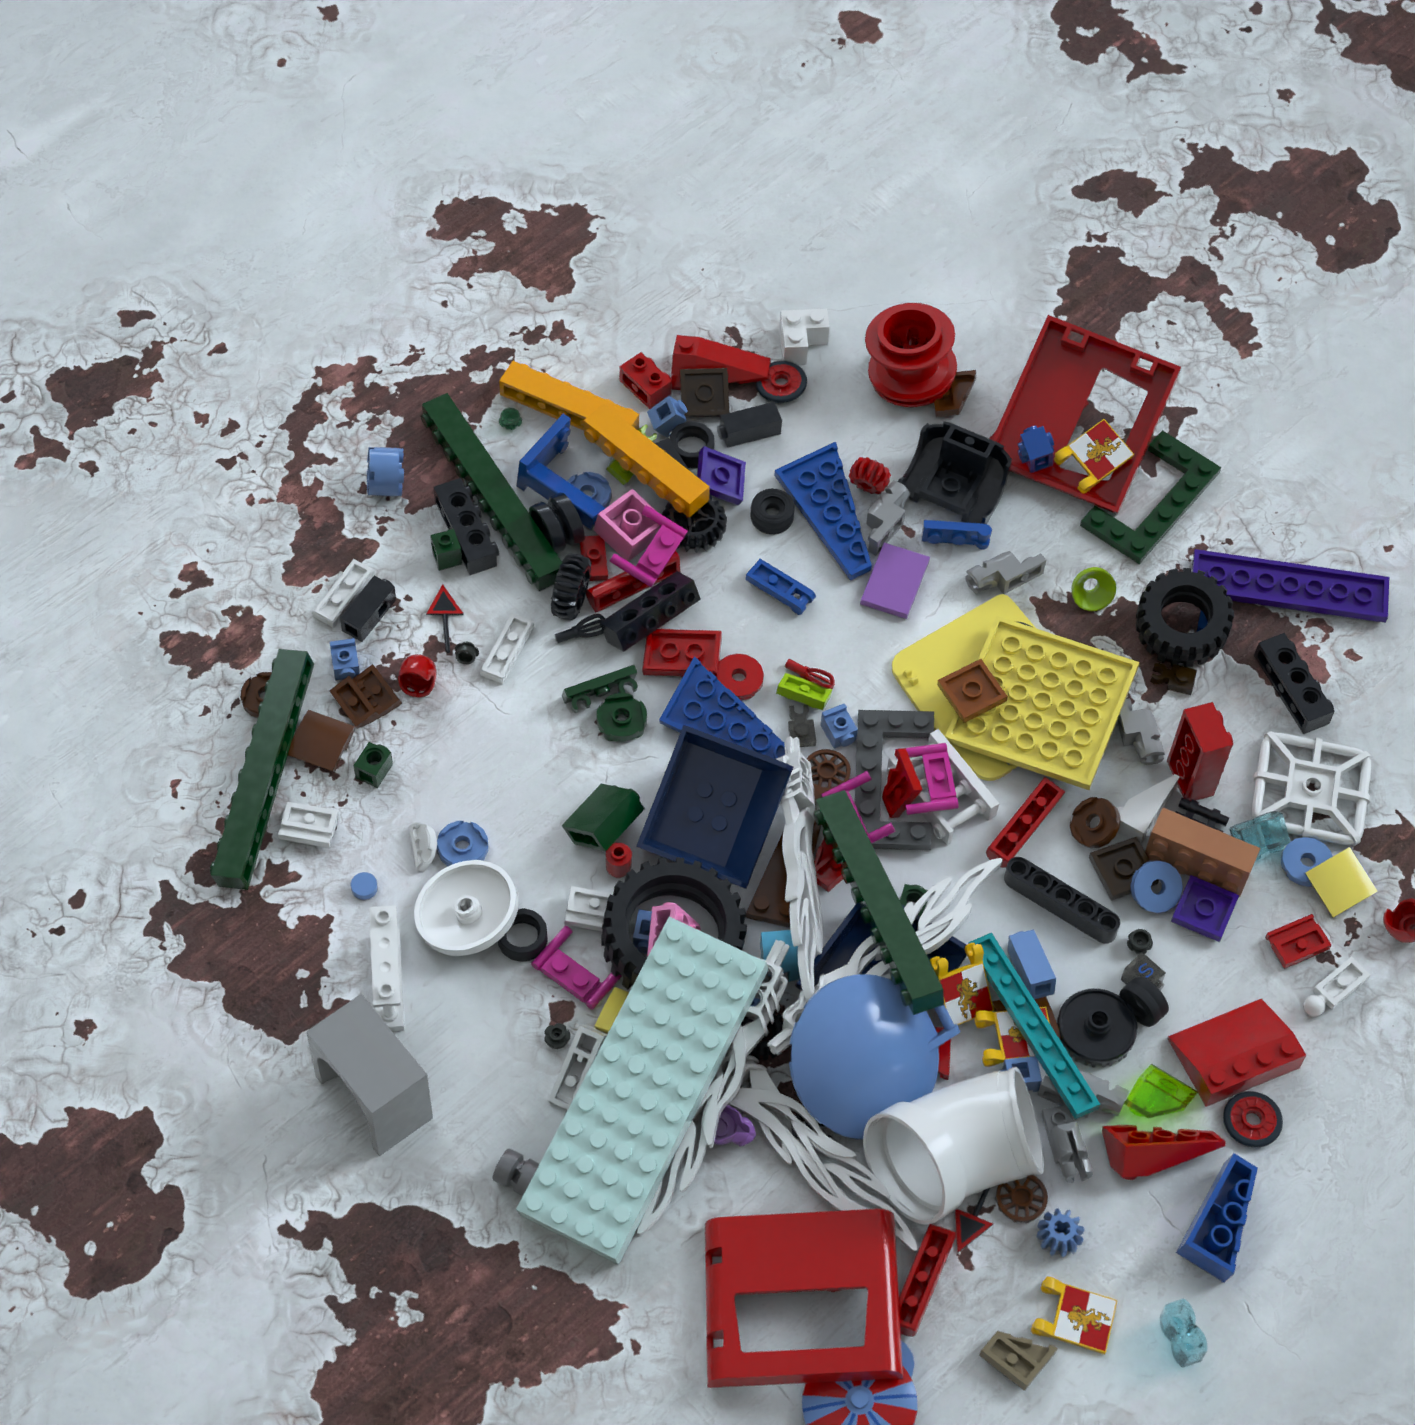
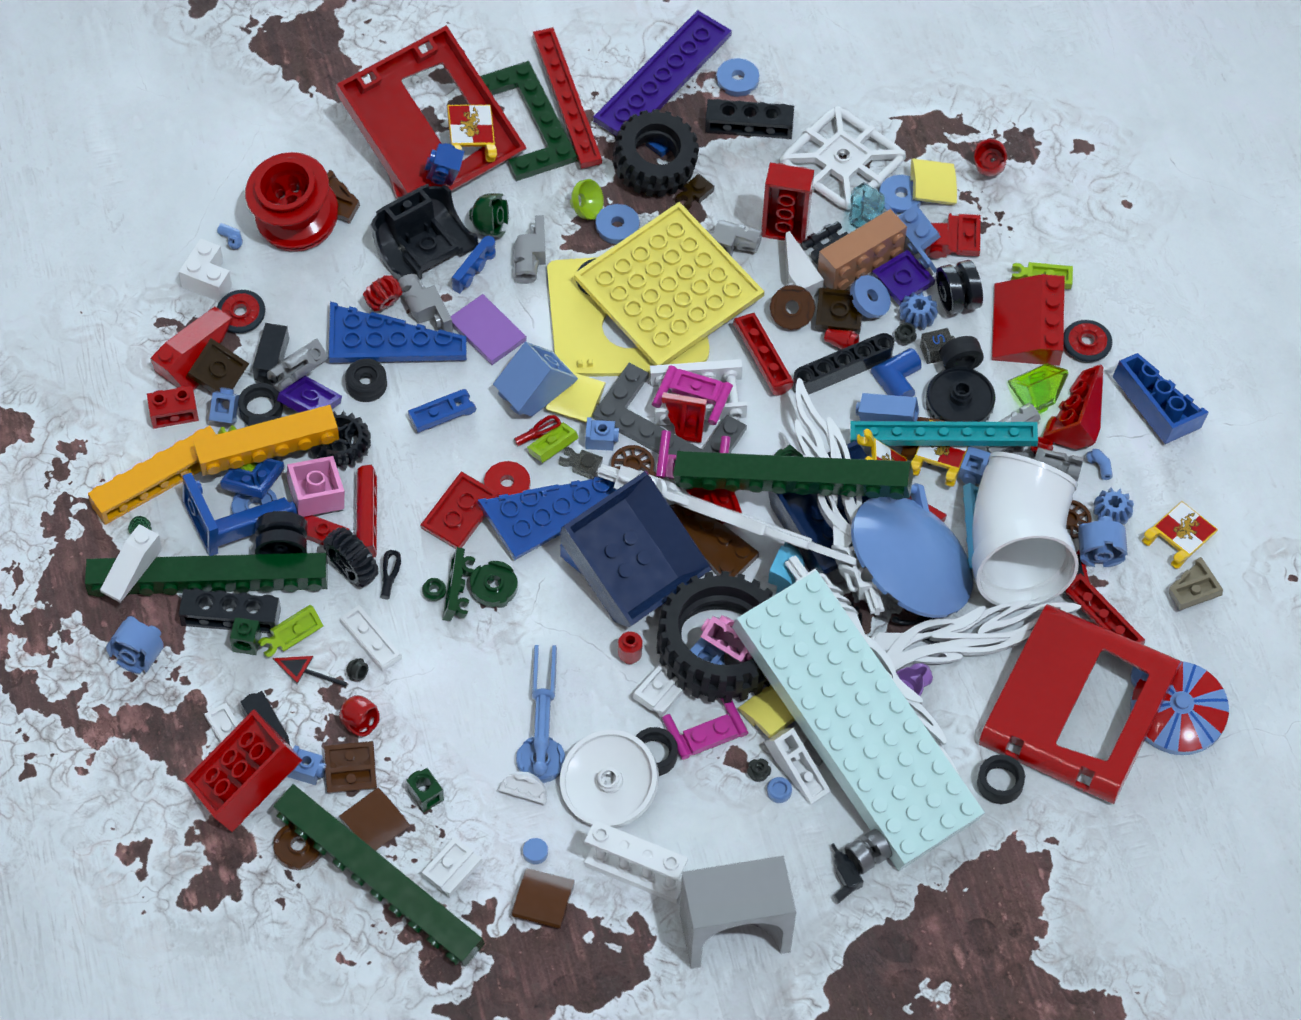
camera: 60 degrees left, 0 degrees up
dark green brick [562,783,645,852] -> none
black brick [600,571,701,652] -> none
dark pink plate [609,505,688,588] -> none
dark orange plate [937,659,1008,723] -> none
clear light blue brick [1160,1298,1207,1368] -> none
white plate [1303,956,1370,1017] -> none
none -> white slope [100,524,162,603]
none -> red slope [184,709,302,832]
none -> medium blue arm [217,223,243,249]
none -> blue brick [220,458,284,499]
none -> lime plate [257,605,323,657]
none -> light grey plate [267,338,329,391]
none -> dark green plate [422,578,446,601]
none -> dark green cylinder [469,193,509,237]
none -> medium blue slope [493,341,578,416]
none -> reddish brown slope [511,868,575,929]
none -> medium blue piece [532,645,557,775]
none -> red plate [533,27,602,169]
none -> light yellow slope [546,372,606,423]
none -> medium blue tile [595,204,640,244]
none -> medium blue tile [716,58,760,97]
none -> medium blue tile [767,777,792,803]
none -> red cone [824,329,859,350]
none -> black piece [831,843,864,904]
none -> blue brick [871,348,922,397]
none -> medium blue bracket [884,203,941,273]
none -> medium blue gear [899,292,938,330]
none -> red brick [924,223,949,259]
none -> black wheel [936,259,983,315]
none -> black tyre [977,754,1025,804]
none -> lime plate [1011,262,1073,290]
none -> red plate [1030,437,1054,454]
none -> medium blue brick [1078,516,1128,567]
none -> medium blue arm [1086,449,1113,480]

